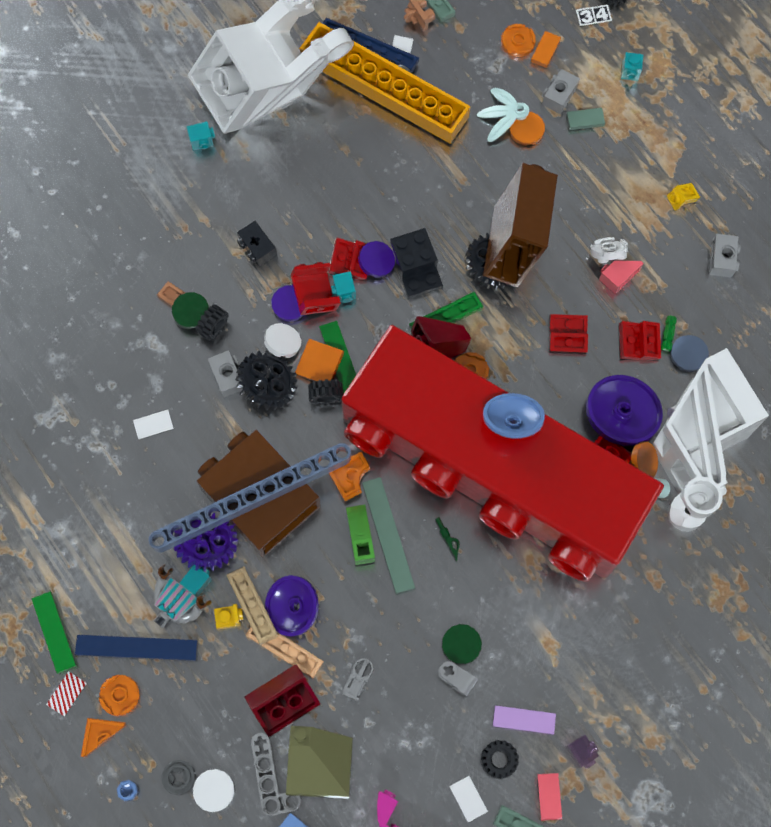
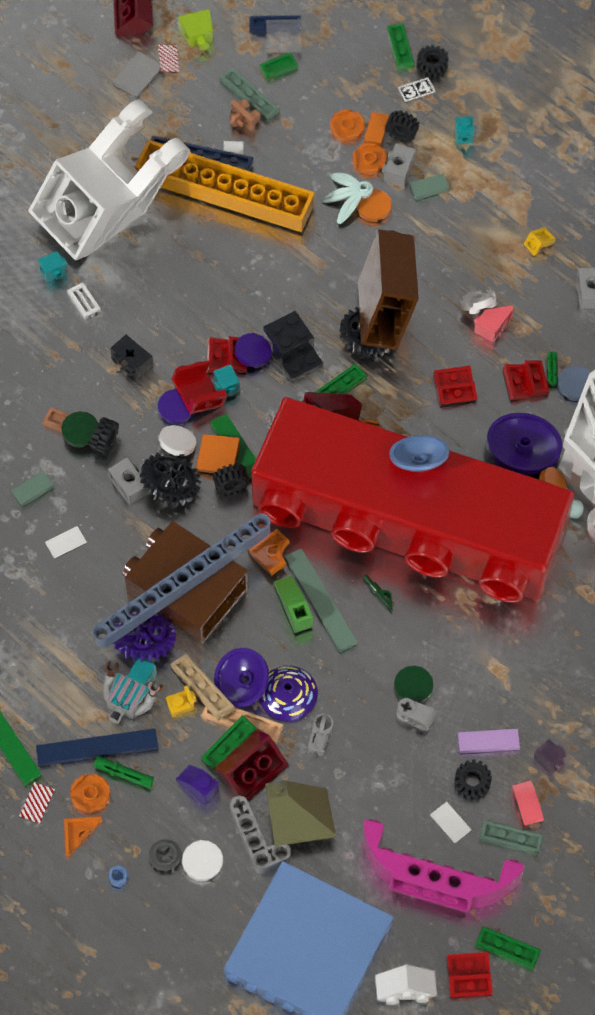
camera: 10 degrees left, 10 degrees down
none -> sand green tile [11,471,54,507]
none -> white tile [67,282,101,320]
none -> green pin [94,755,155,789]
none -> dark purple slope [176,764,219,805]
none -> green tile [200,715,257,773]
none -> dark purple dish [259,665,318,722]
none -> orange tile [352,143,388,175]
none -> black tyre [385,110,420,142]

